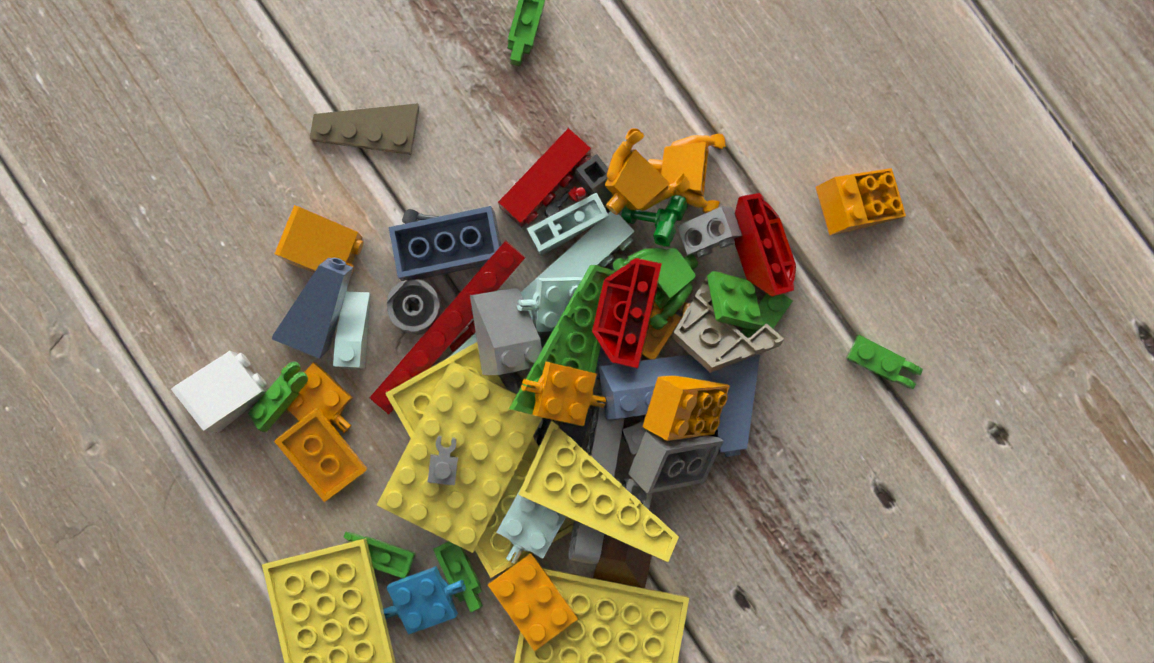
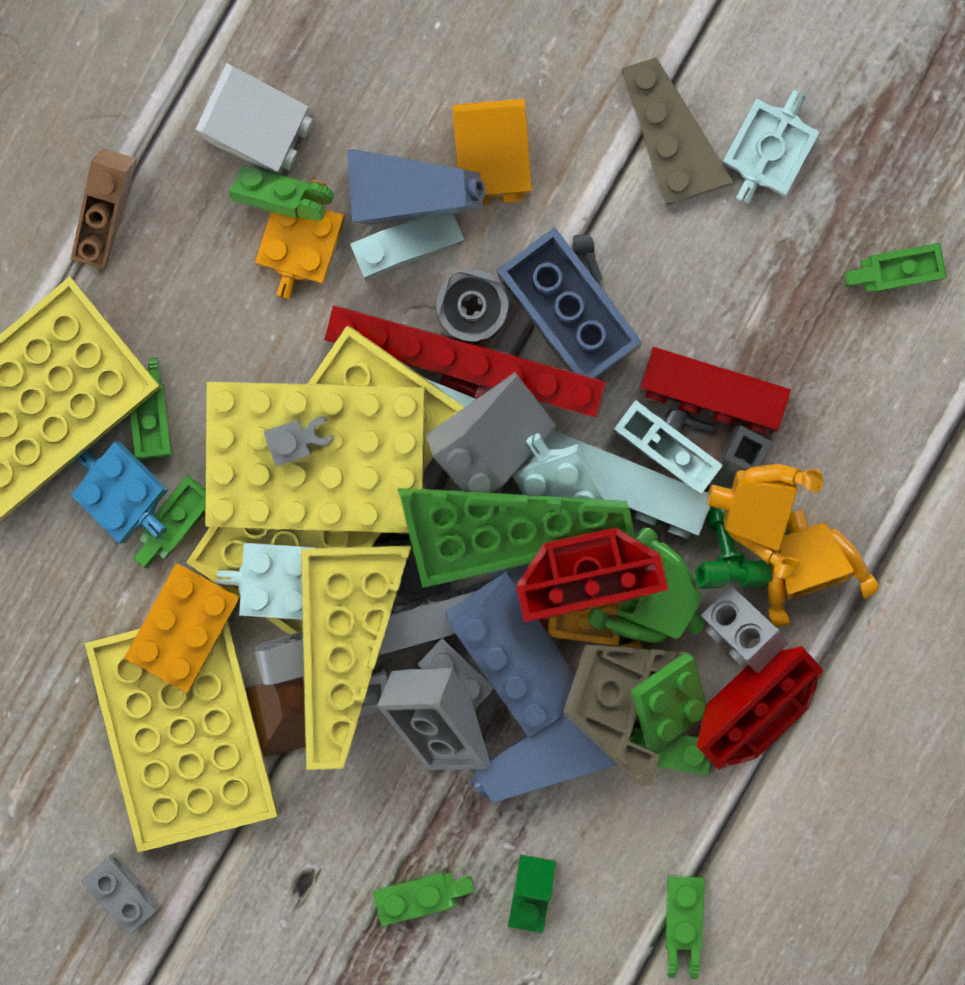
camera: 65 degrees right, 5 degrees up
light orange plate [274,407,367,502] -> none
light orange plate [521,362,606,426] -> none
red bar [568,186,586,203] -> none
light orange slope [643,376,730,441] -> none
light orange slope [815,168,906,235] -> none
none -> medium nougat slope [71,148,137,269]
none -> bright green hinge [373,872,475,927]
none -> green slope [508,854,556,933]
none -> light aqua plate [722,90,820,205]

